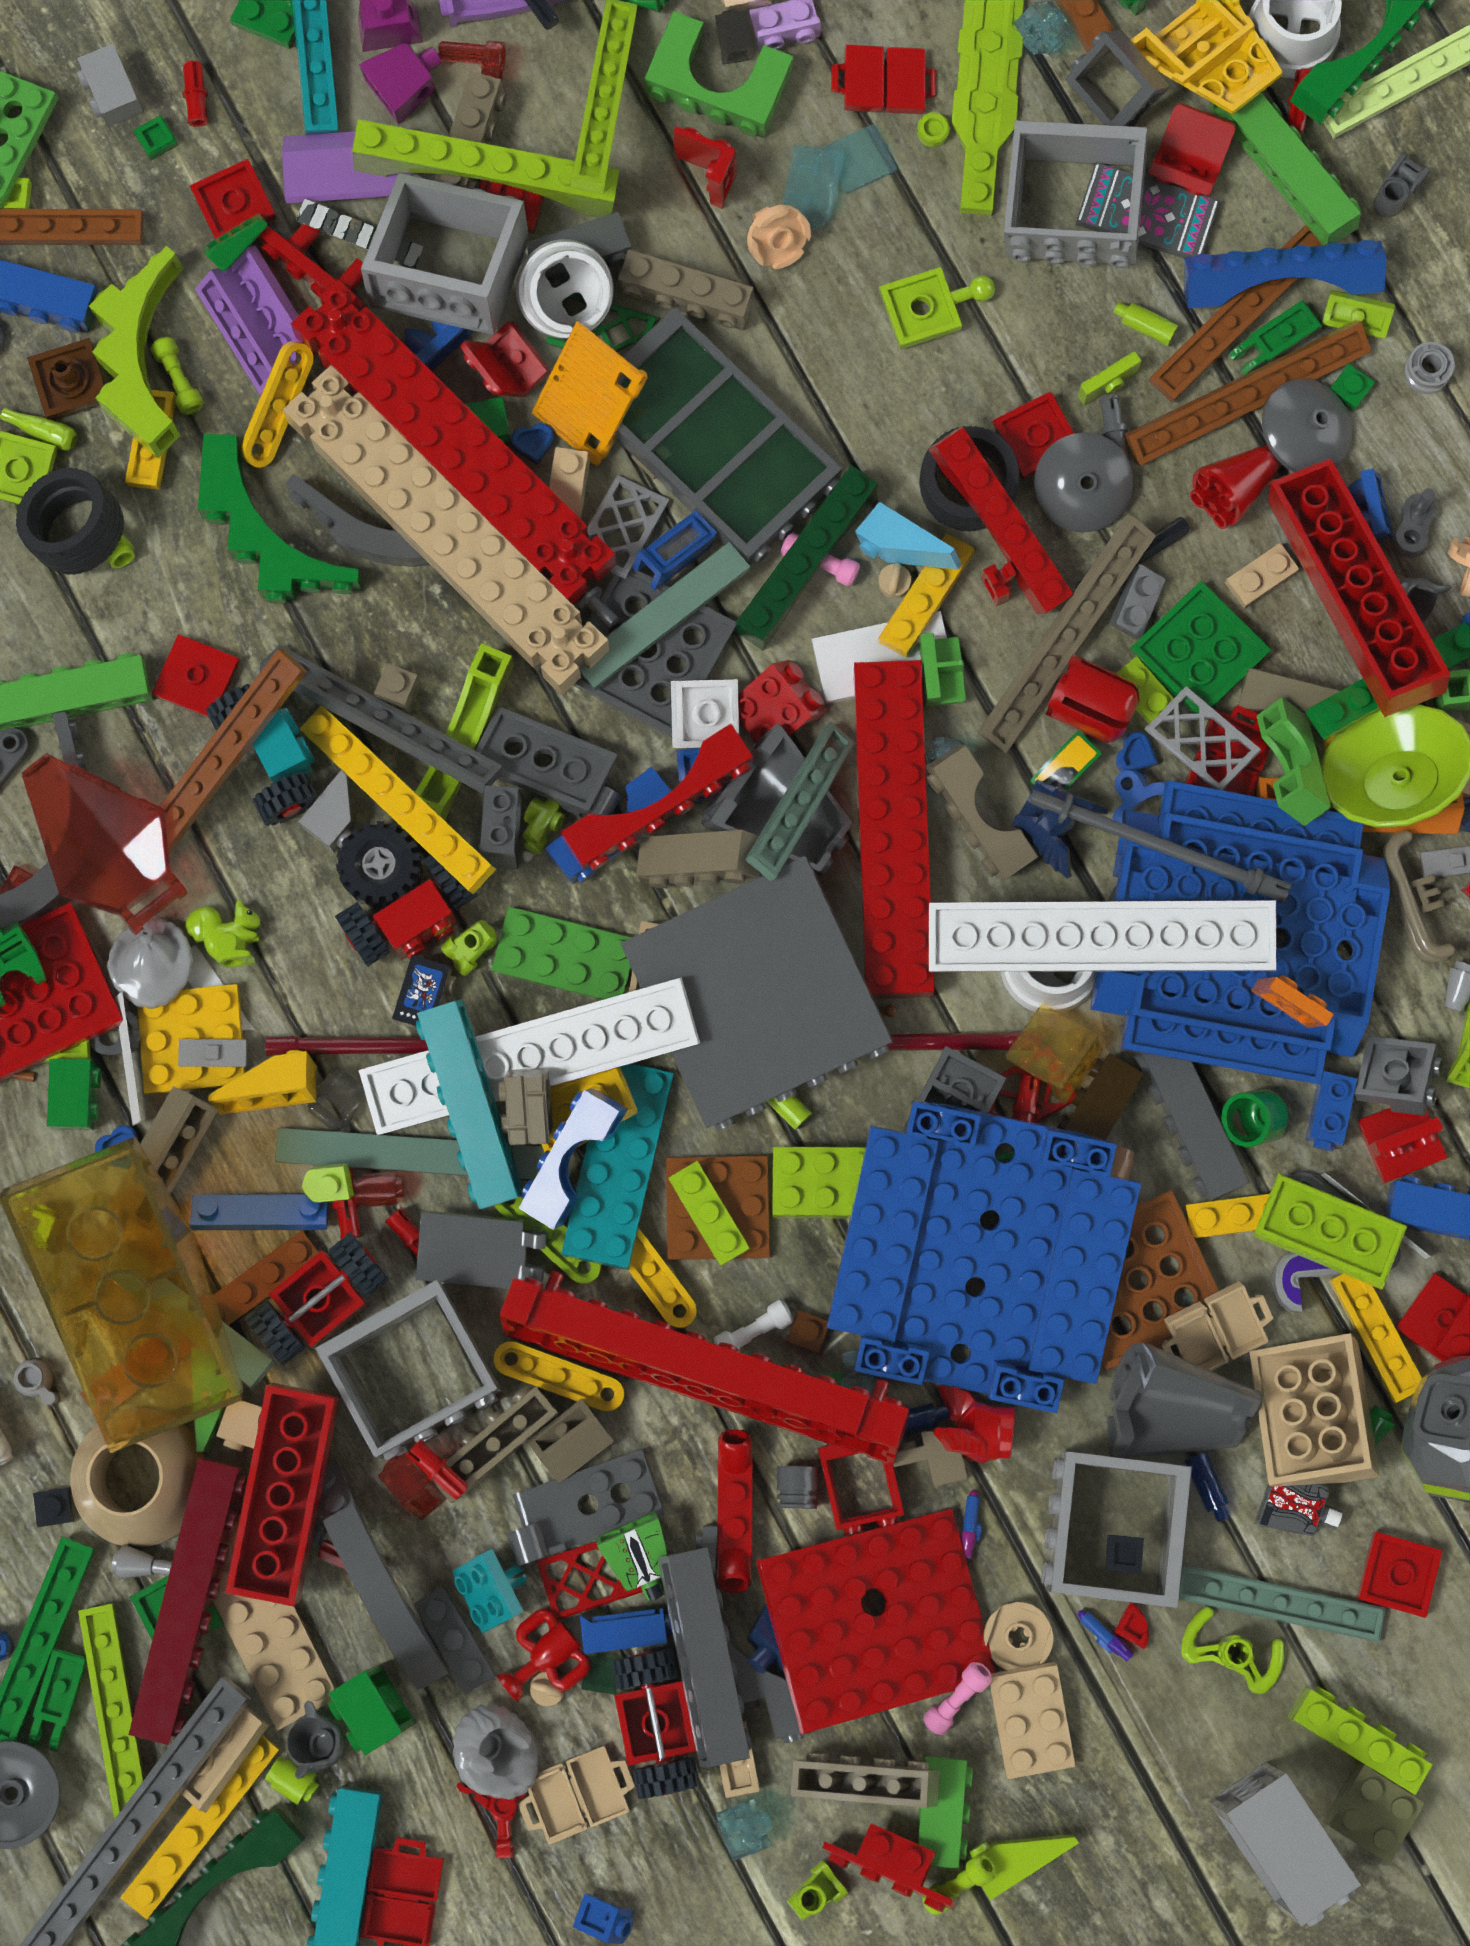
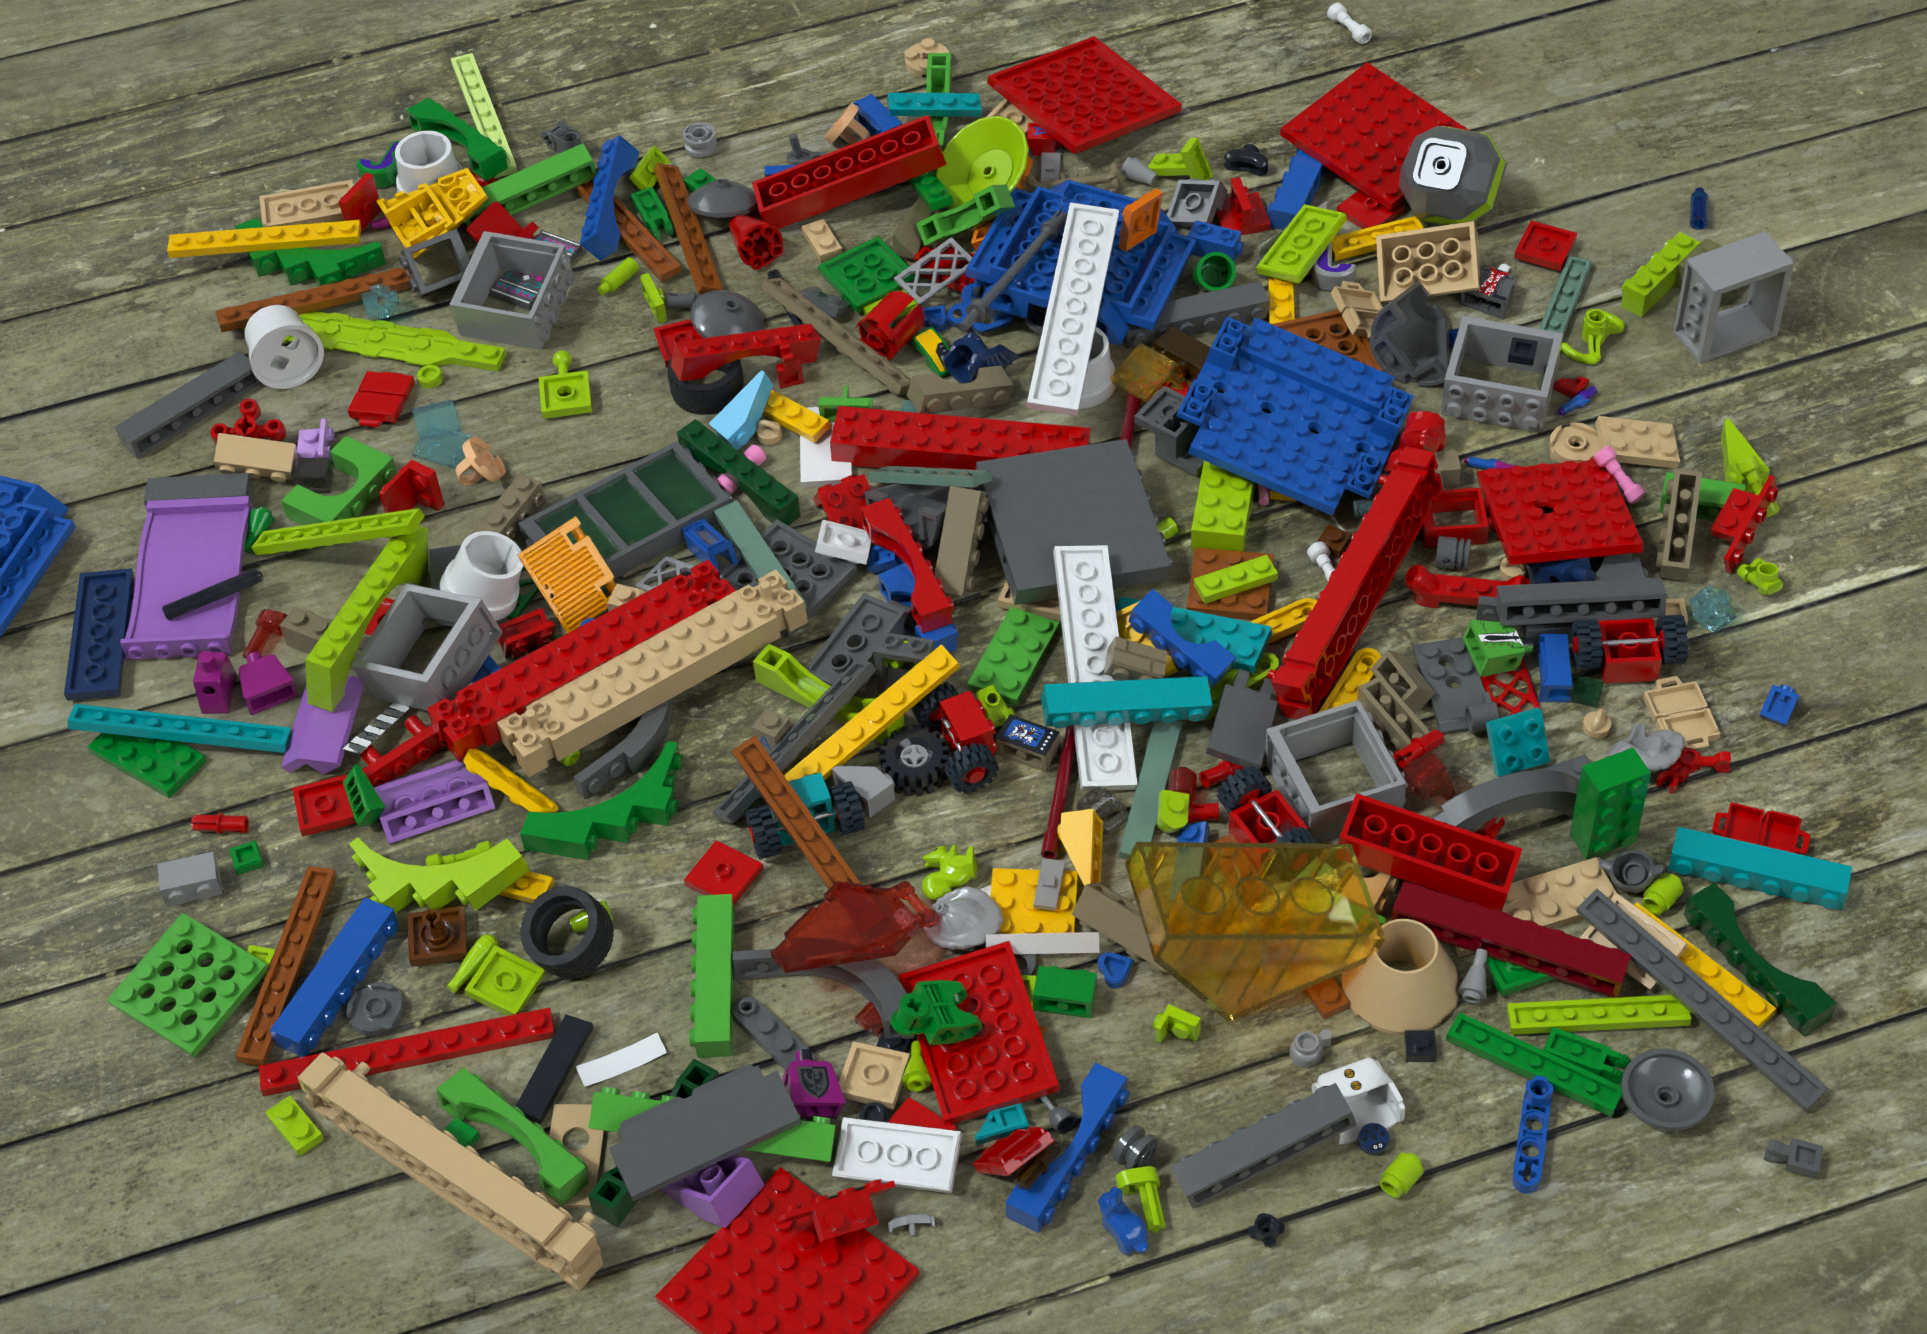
camera: 80 degrees left, 30 degrees down
red piece [496,1608,591,1702] -> none

